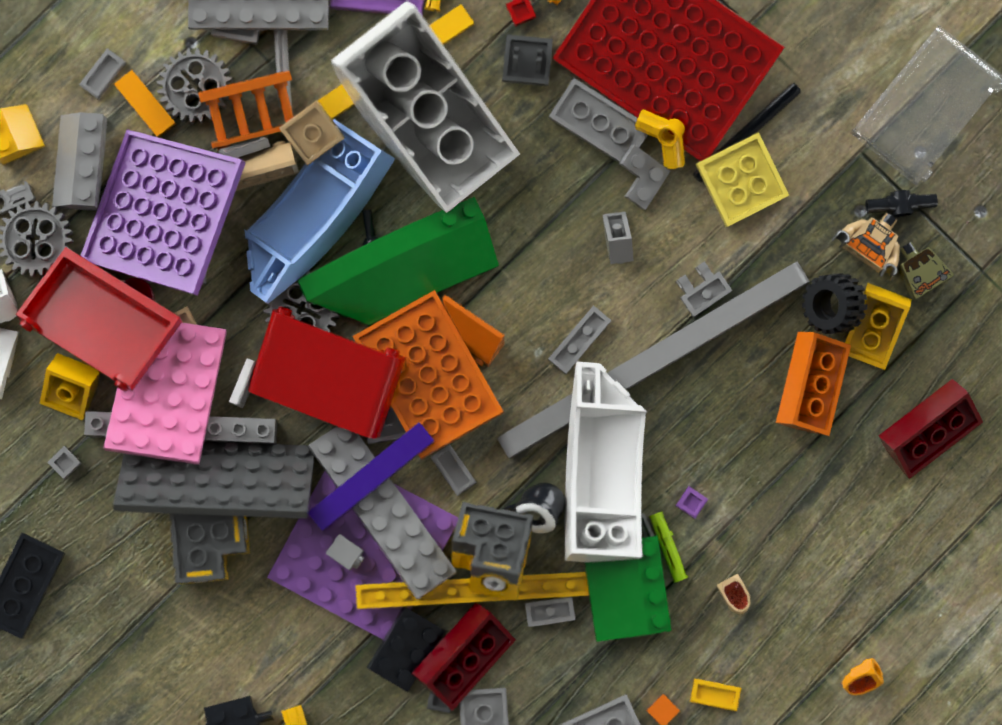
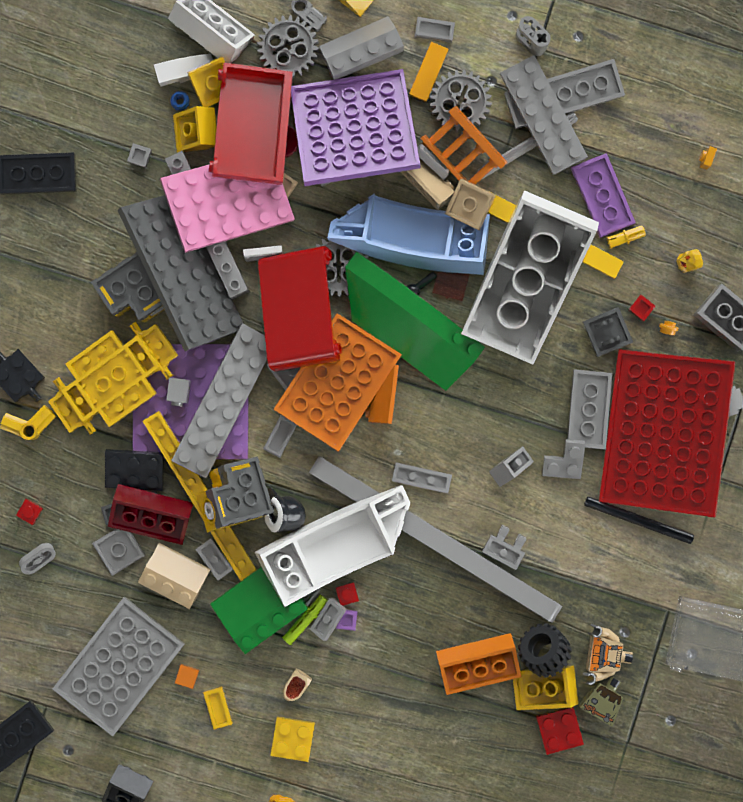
camera: 60 degrees right, 5 degrees up
dark purple tile [308,422,435,531] -> none
yellow piece [635,109,685,169] -> none
light yellow plate [695,132,789,227] -> none
black pin [865,190,938,217] -> none
dark red slope [878,379,983,479] -> none
none -> yellow piece [48,322,179,435]
none -> tan slope [138,543,211,609]
none -> blue plate [170,91,190,111]
none -> yellow plate [187,57,225,107]
none -> yellow plate [270,716,315,762]
none -> light grey plate [310,598,347,641]
none -> red plate [336,582,359,606]
none -> clear red piece [432,271,470,301]
none -> red plate [536,707,584,755]

